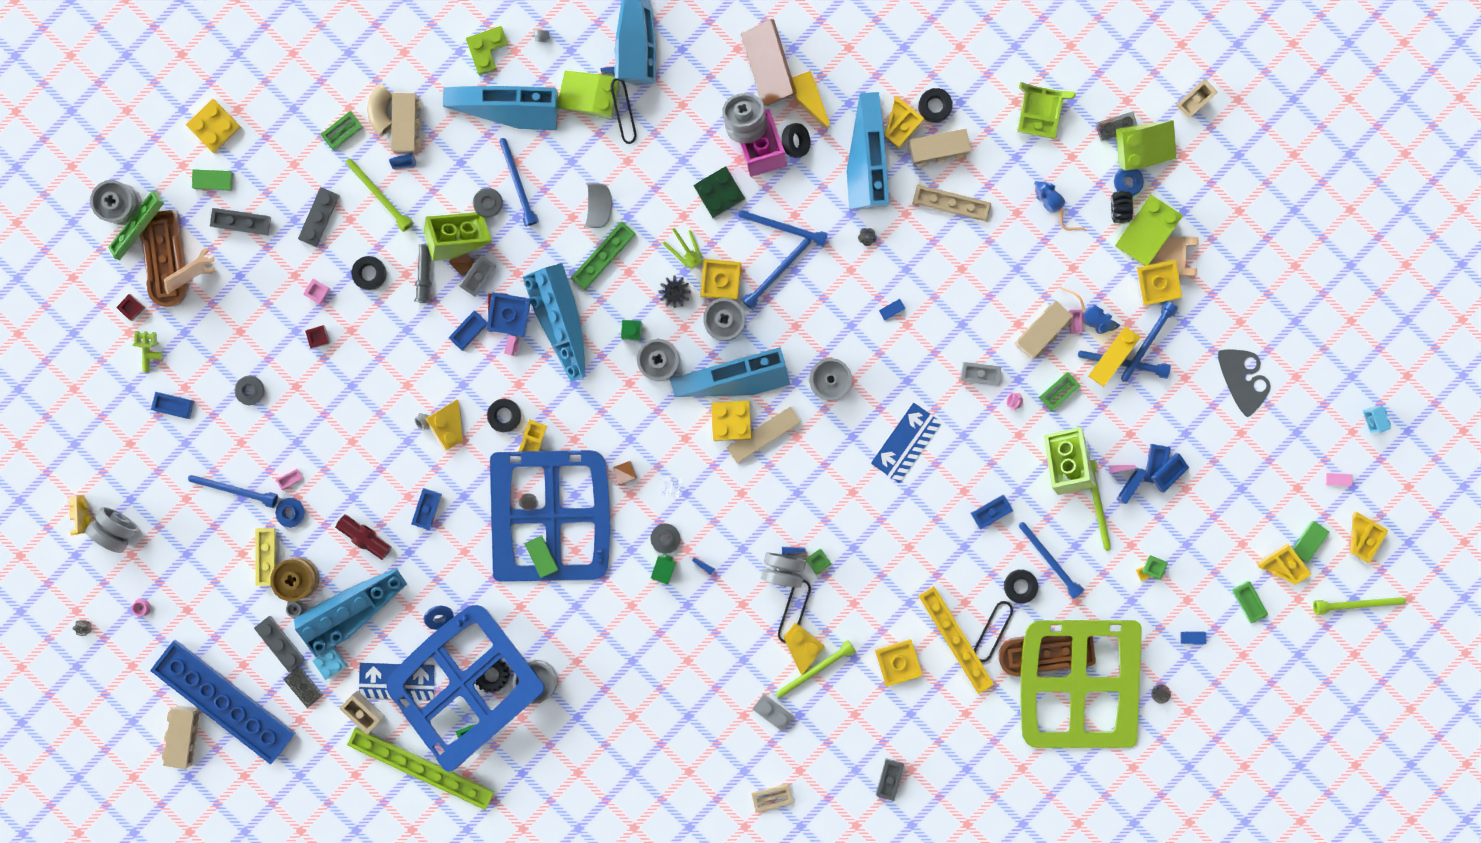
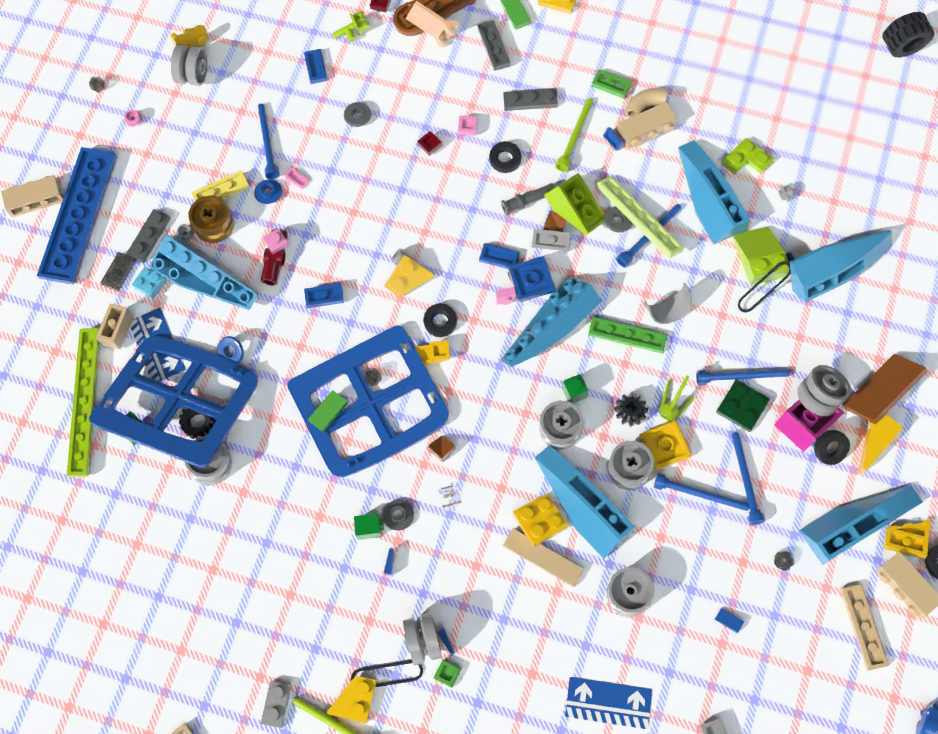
camera: 65 degrees right, 20 degrees down
none -> bright pink plate [262,228,289,254]
none -> yellowish green tile [596,176,684,259]
none -> blue piece [696,369,791,386]

